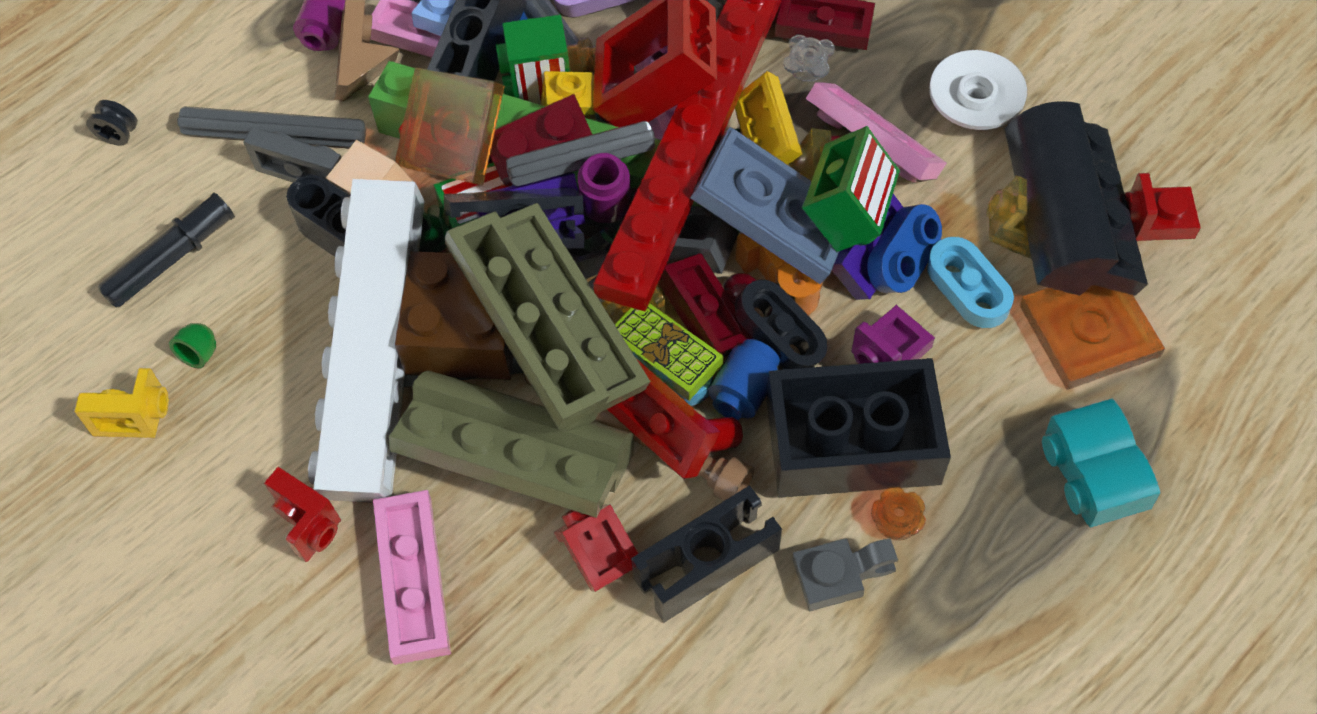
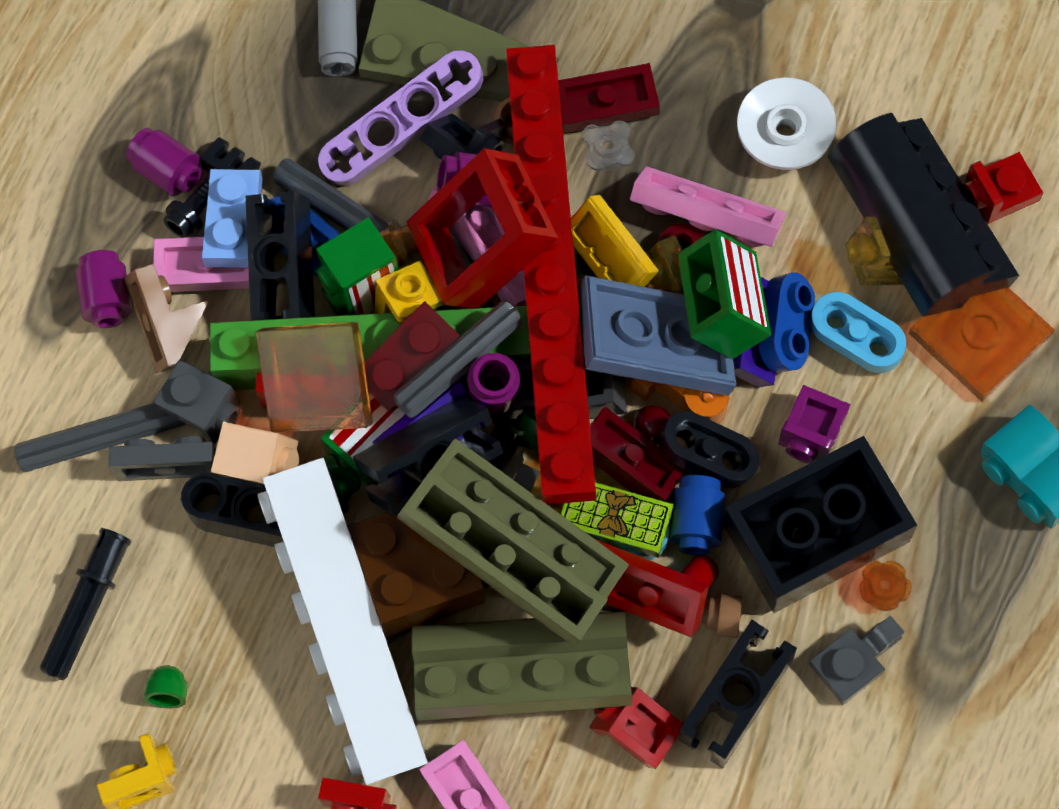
camera: 20 degrees left, 10 degrees up
none -> dark grey bracket [153,359,240,444]

